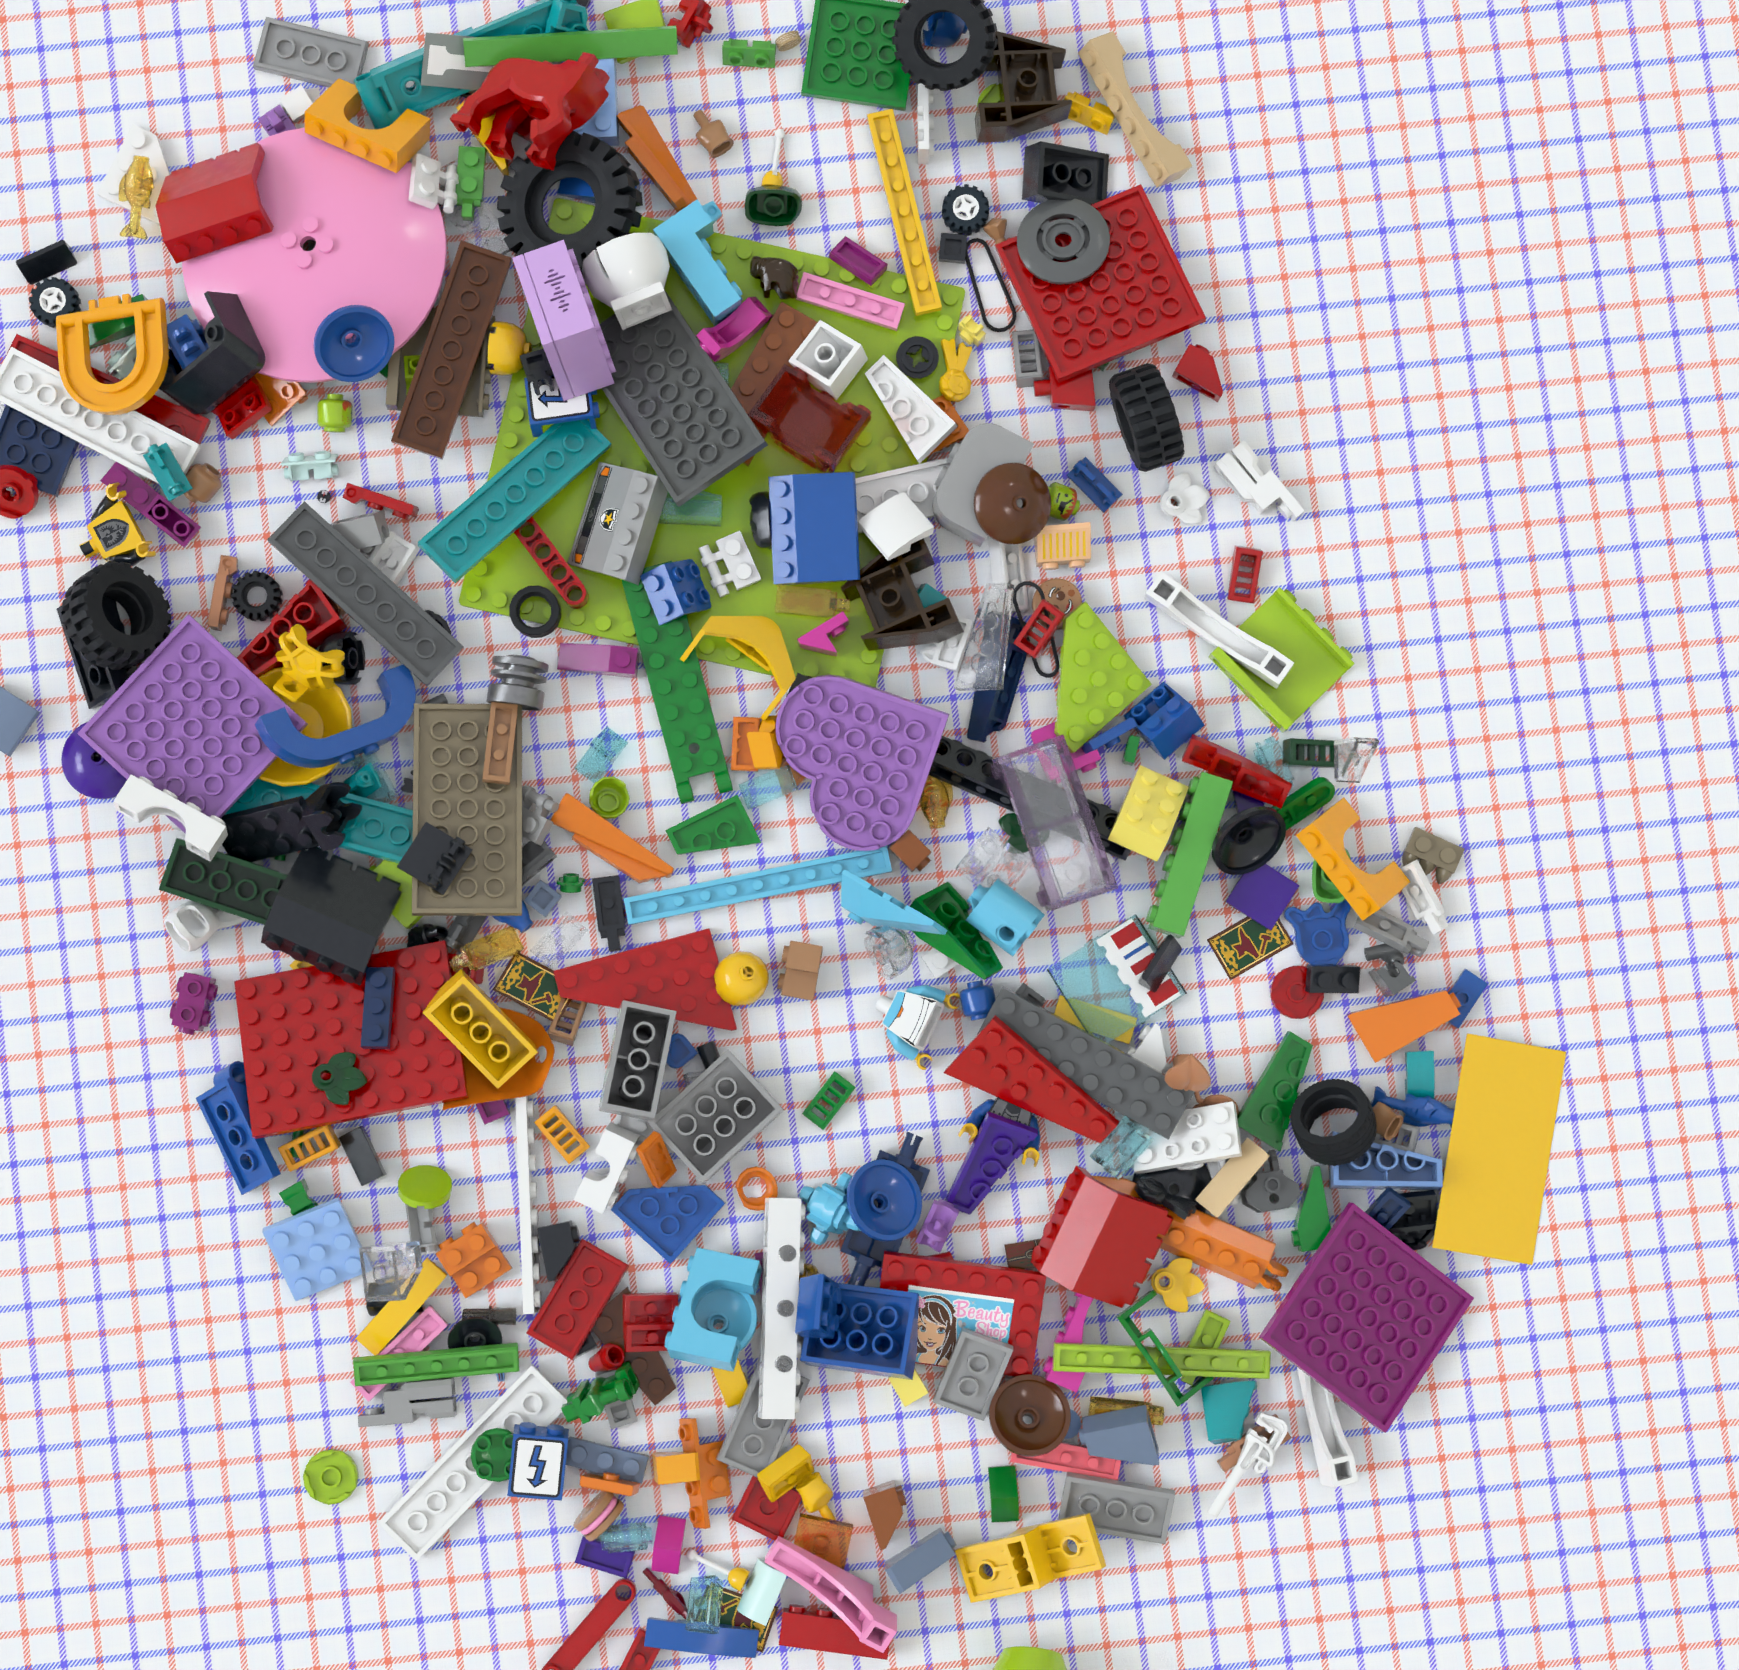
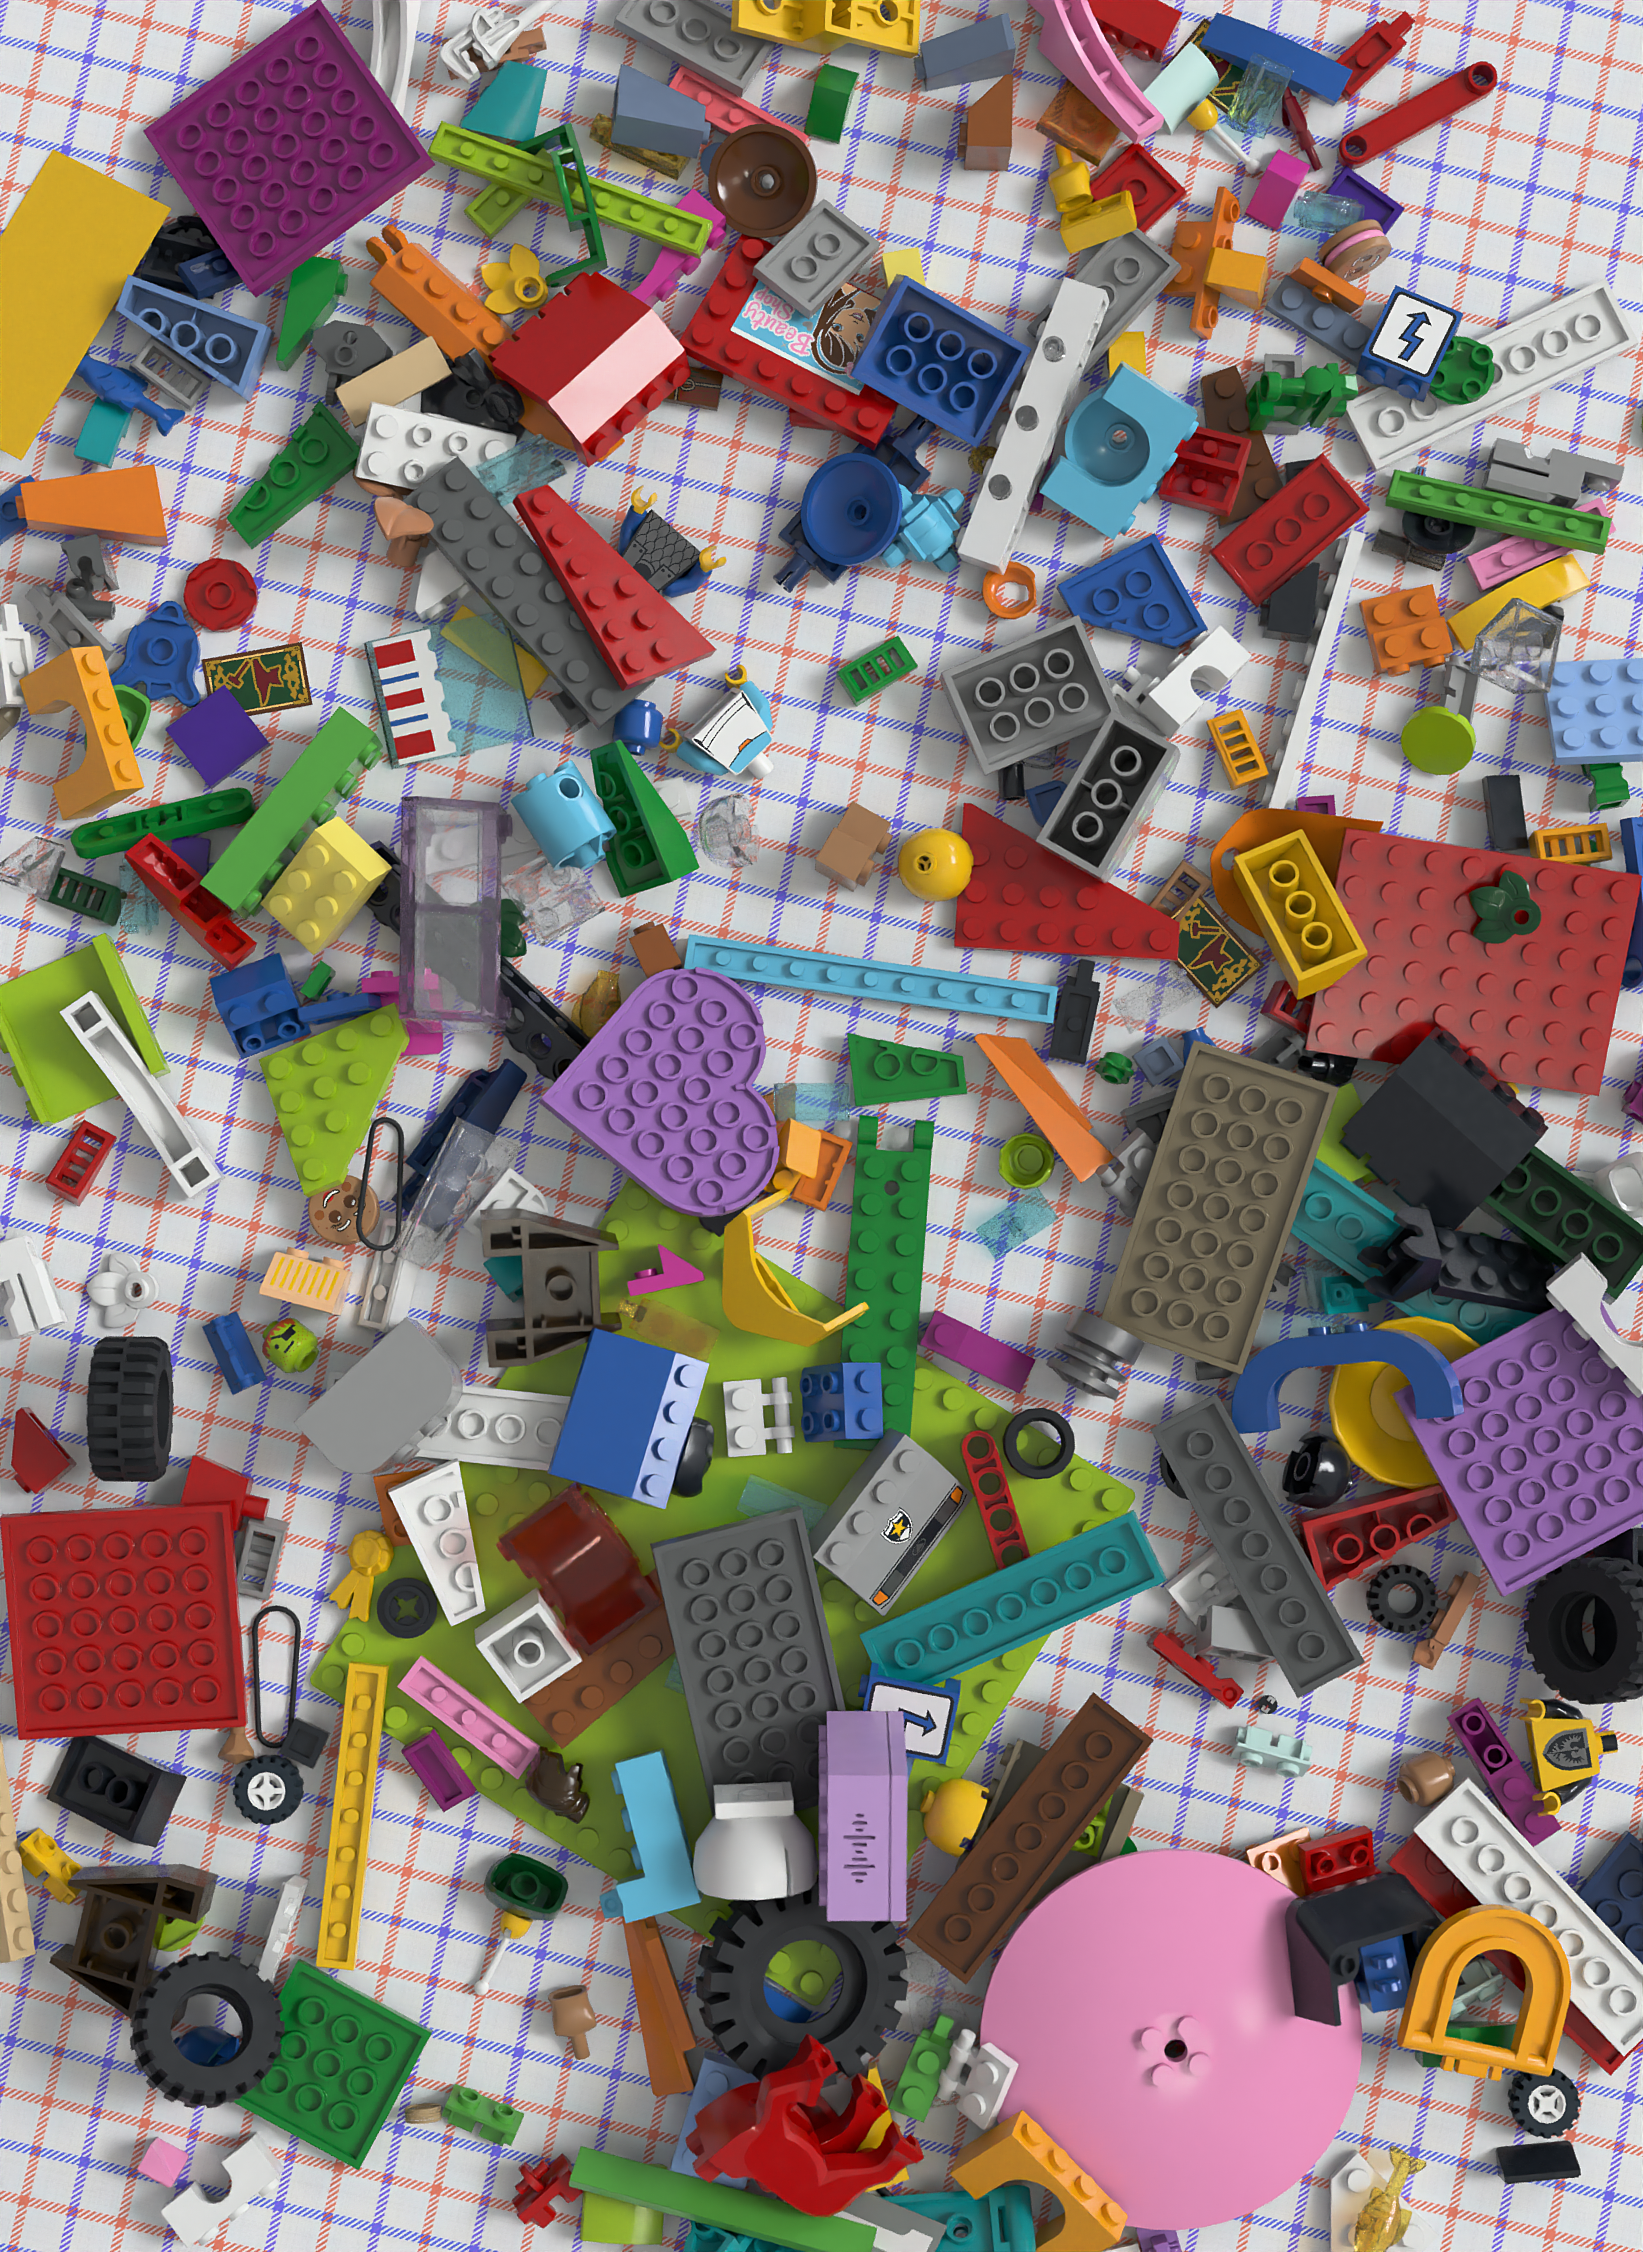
camera: 165 degrees left, 0 degrees up
teal hinge [143,442,193,502] -> none
red hinge [155,143,274,264] -> none
yellow piece [273,624,345,702] -> none
blue dish [313,305,394,382] -> none
lime head [317,394,353,432] -> none
dark blue plate [361,967,396,1049] -> none
black hinge [397,822,473,895] -> none
clear yellow hinge [449,926,524,971] -> none
medium nougat plate [482,702,518,785] -> none
black plate [520,349,554,396] -> none
red cone [588,1343,624,1372] -> none
orange plate [636,1131,677,1189] -> none
dark pink arch [696,297,773,362] -> none
blue slope [795,1274,842,1339] -> none
medium azure wedge [841,869,948,935] -> none
white slope [858,492,934,560] -> none
medium lavender hips [915,1199,959,1253] -> none
dark purple wing [945,1111,1038,1215] -> none
light yellow plate [958,314,986,347] -> none
reddish brown dish [974,463,1051,544] -> none
red slope [1014,599,1065,658] -> none
dark grey piece [1017,199,1110,284] -> none
black slope [1138,934,1182,992] -> none
black dish [1212,806,1286,875] -> none
black tyre [1291,1079,1377,1166] -> none
black plate [1305,964,1361,993] -> none
medium nougat piece [1373,1102,1403,1140] -> none

